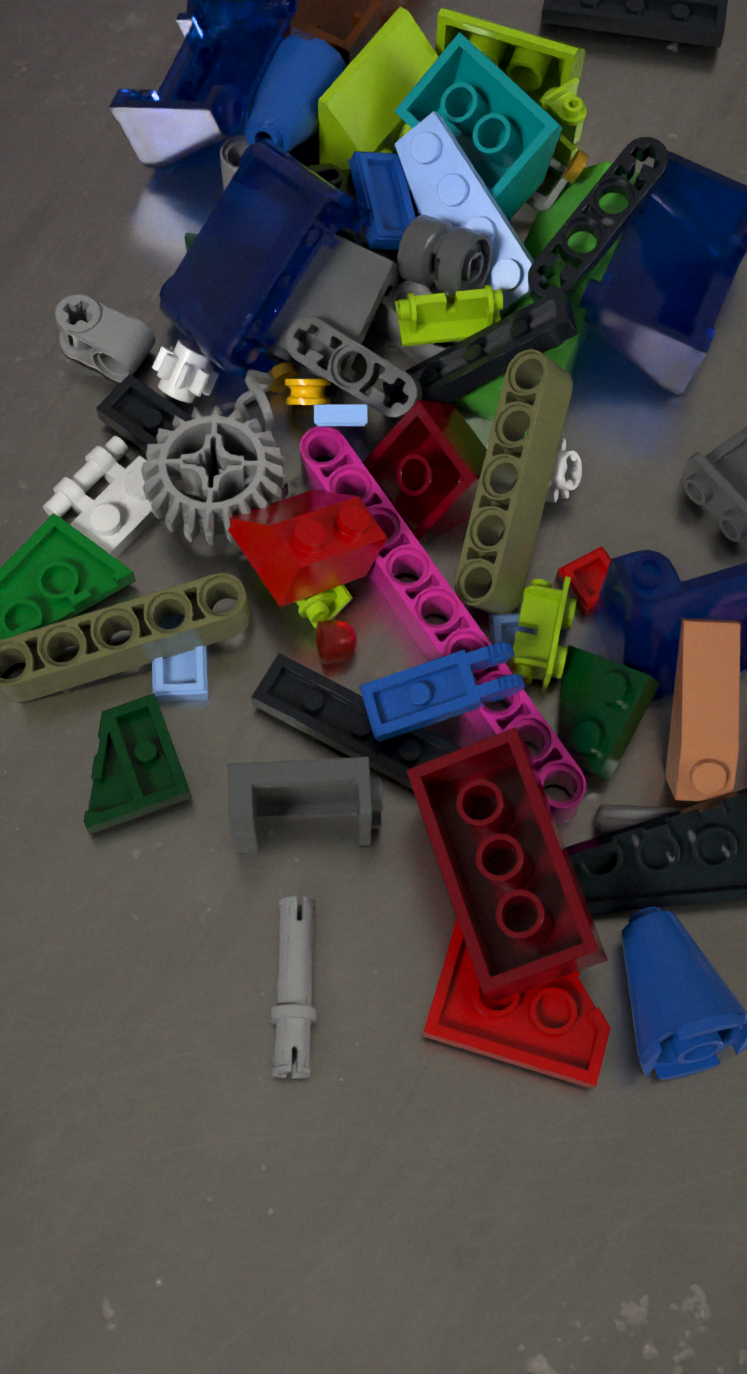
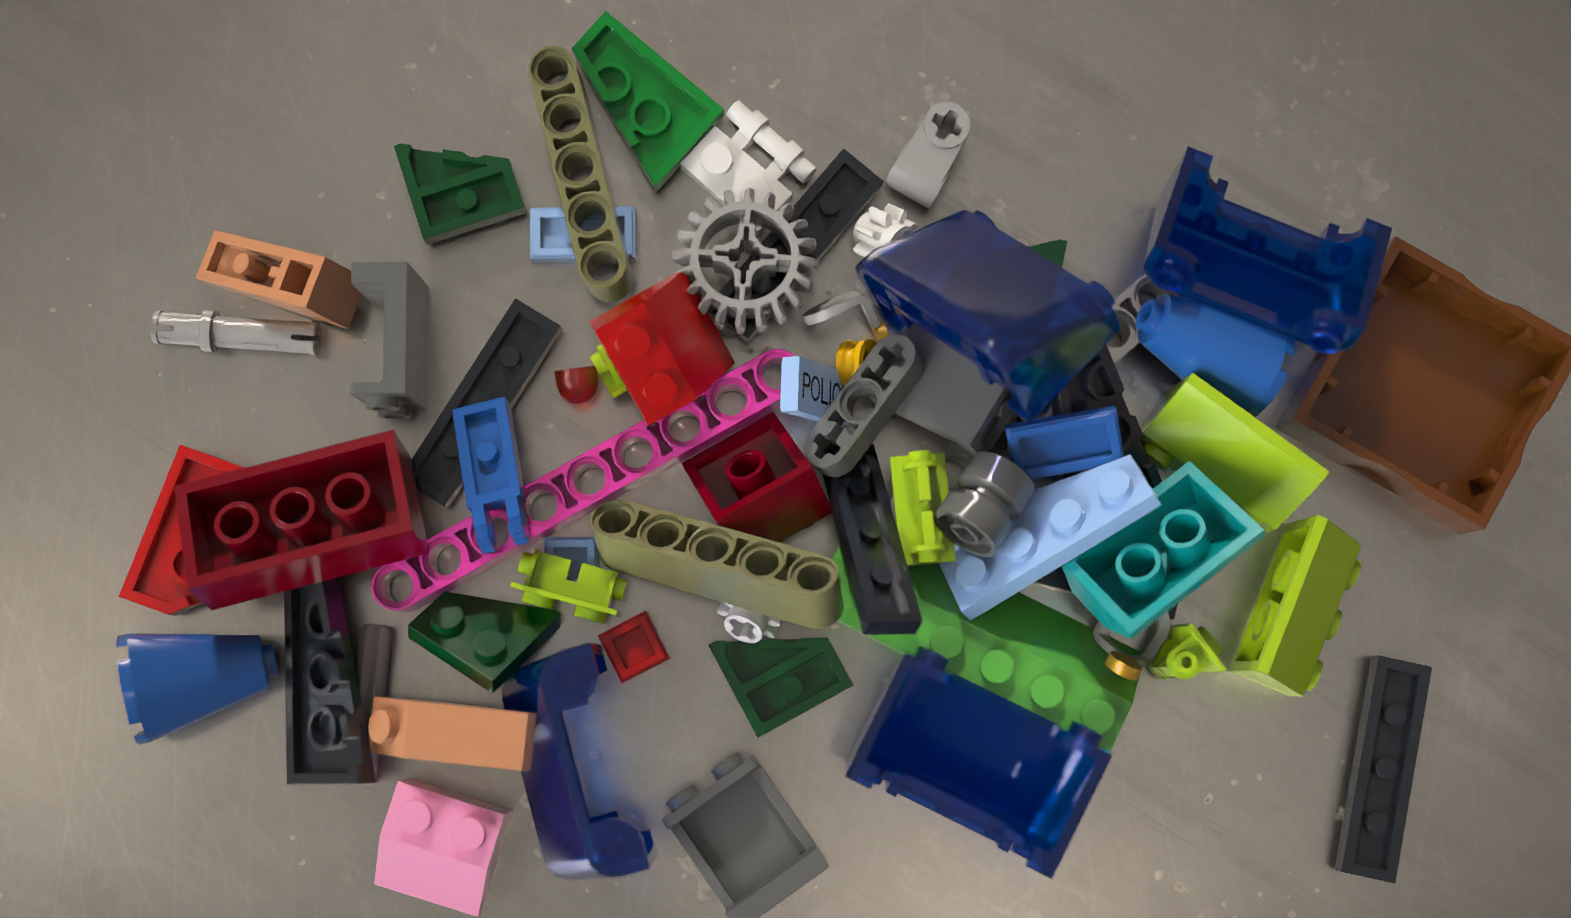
camera: 90 degrees right, 15 degrees up
black beam [528,137,669,302] -> none
none -> nougat slope [196,230,362,329]
none -> dark green wing [708,637,854,738]

